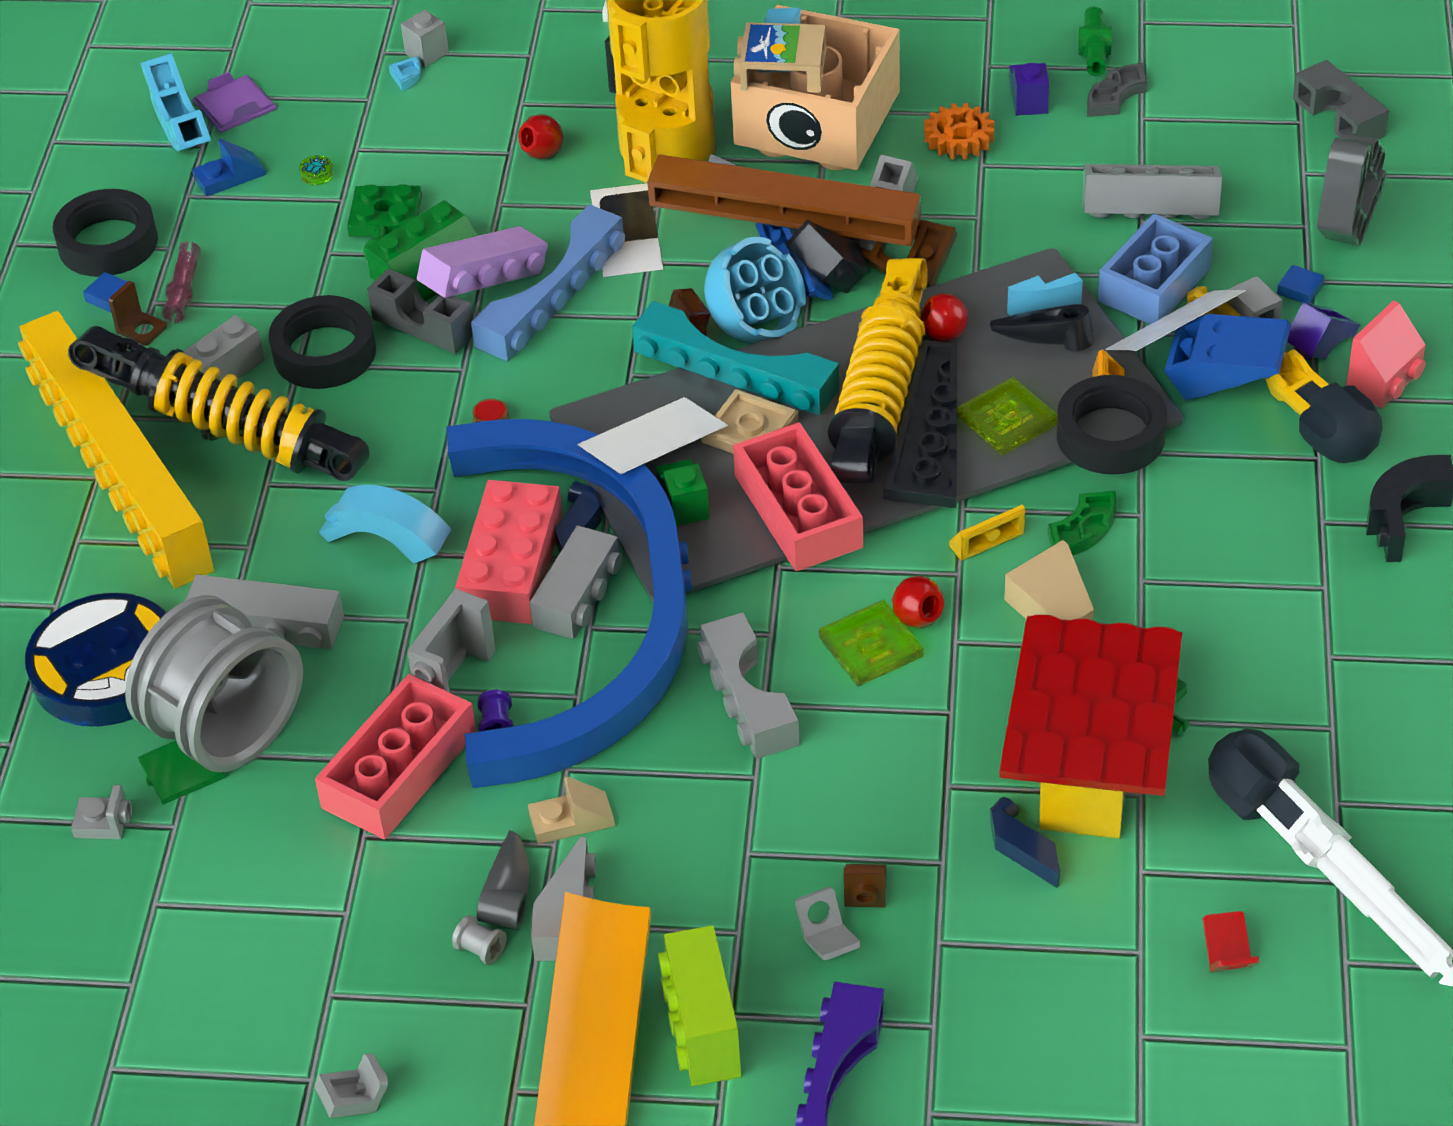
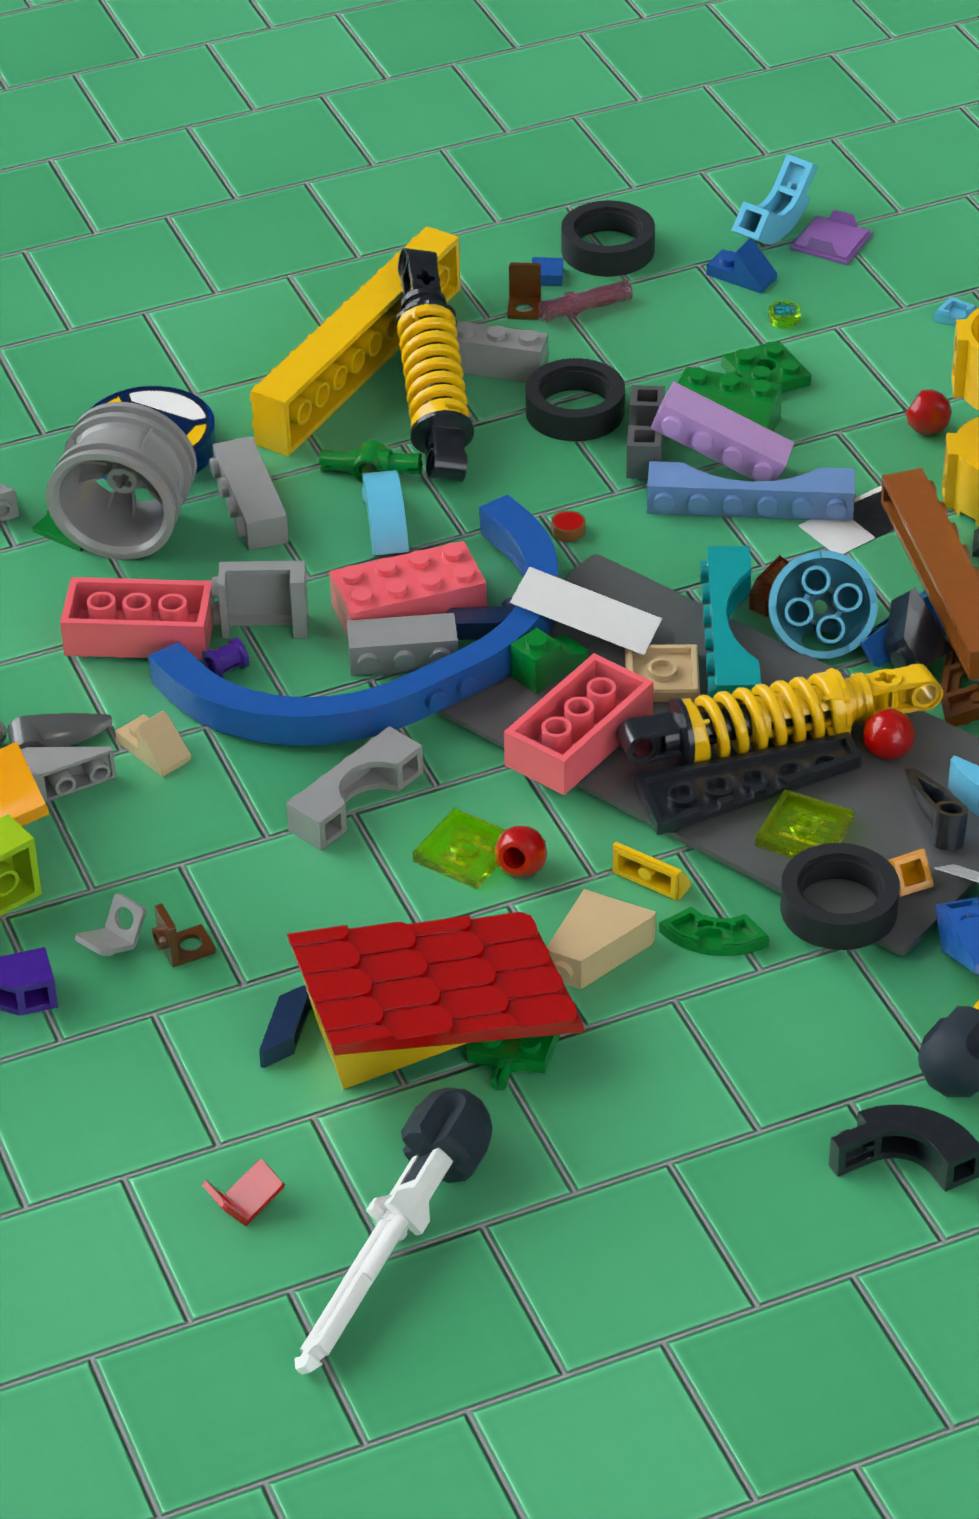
camera: 60 degrees right, 5 degrees down
none -> green pin [319,440,423,483]

